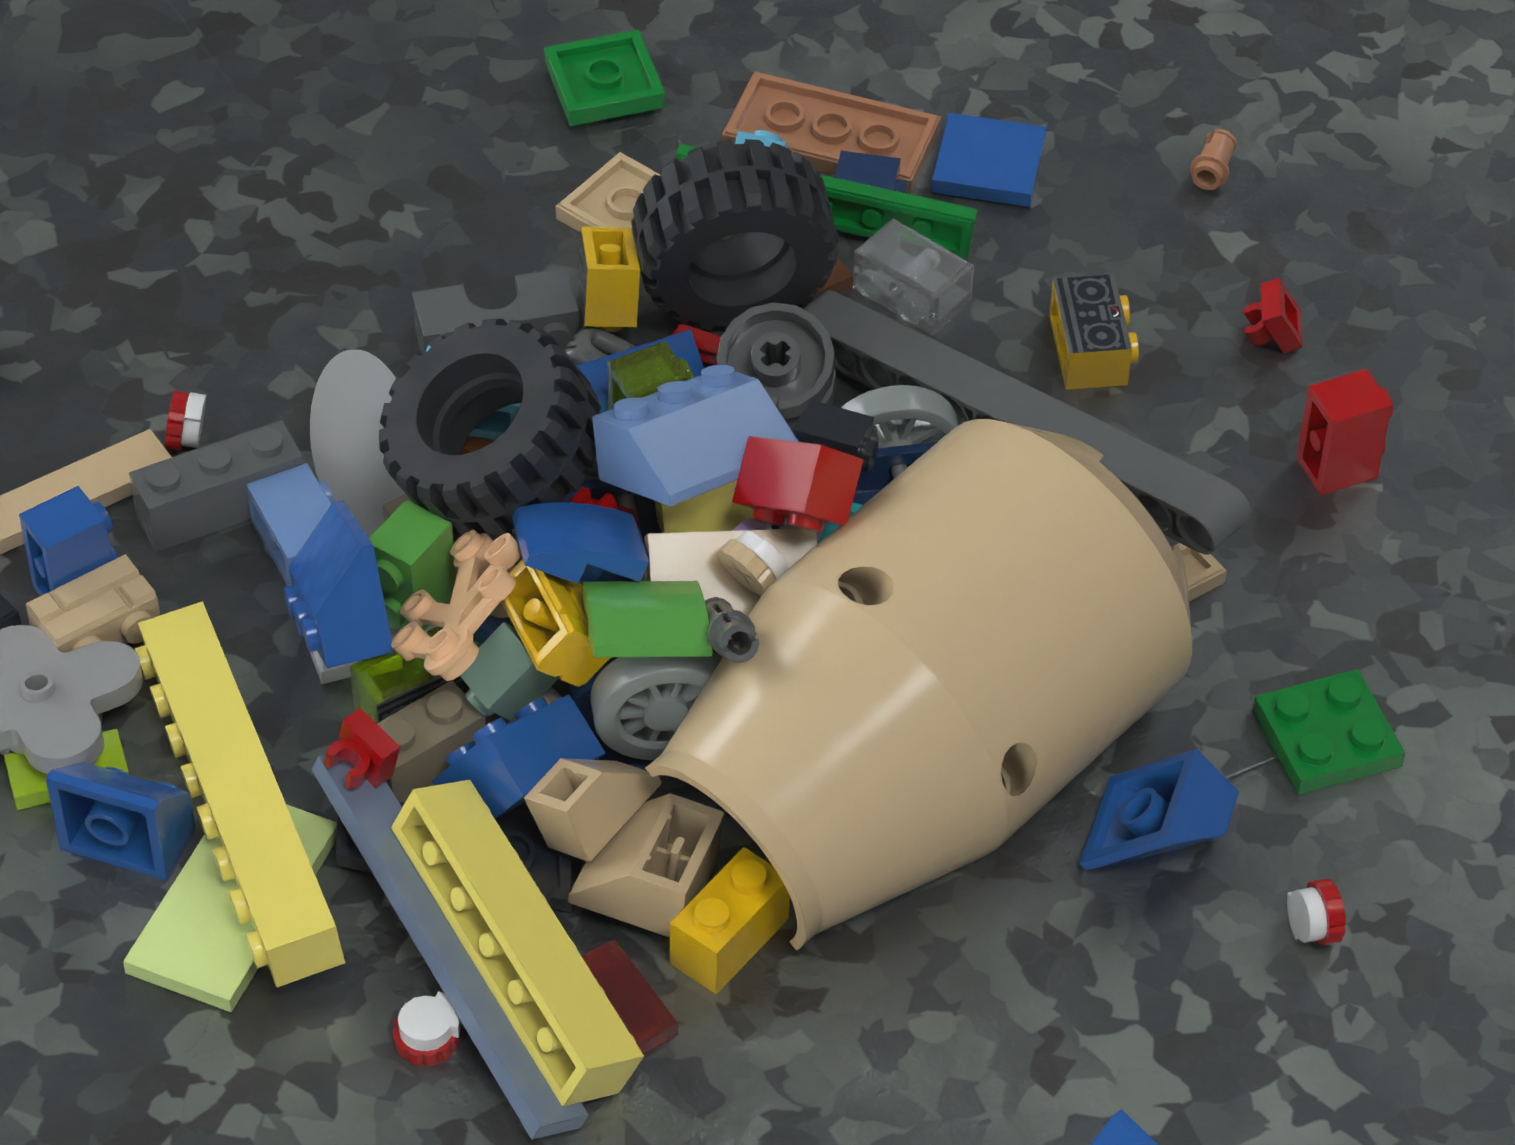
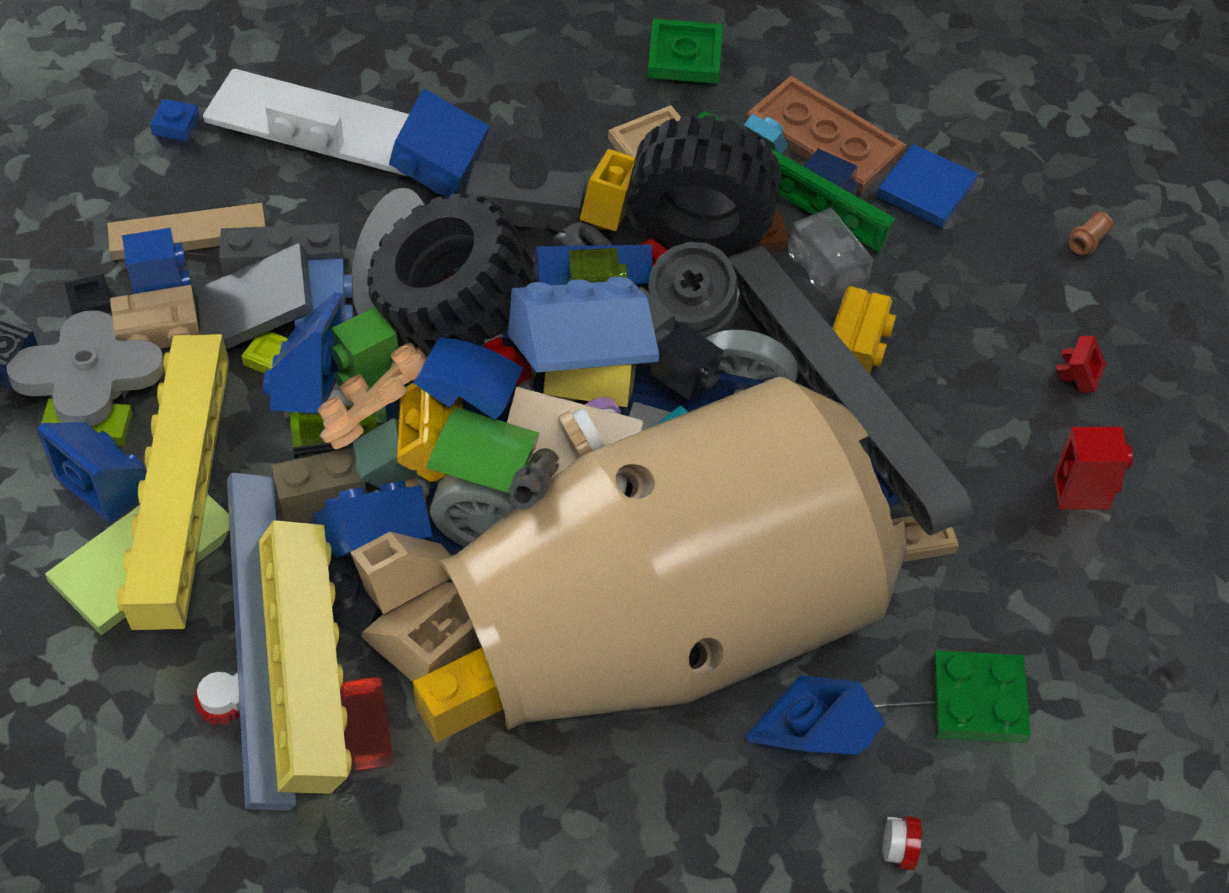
camera: 20 degrees right, 5 degrees up
piece [164,390,207,451] -> none
red tile [324,707,400,789] -> none
red brick [732,436,863,532] -> none
brick [1049,274,1139,390] -> none
none -> tile [198,243,313,349]
none -> white bracket [203,69,409,176]
none -> neon yellow tile [241,331,288,374]
none -> blue slope [389,88,490,198]
none -> yellow brick [832,286,897,374]

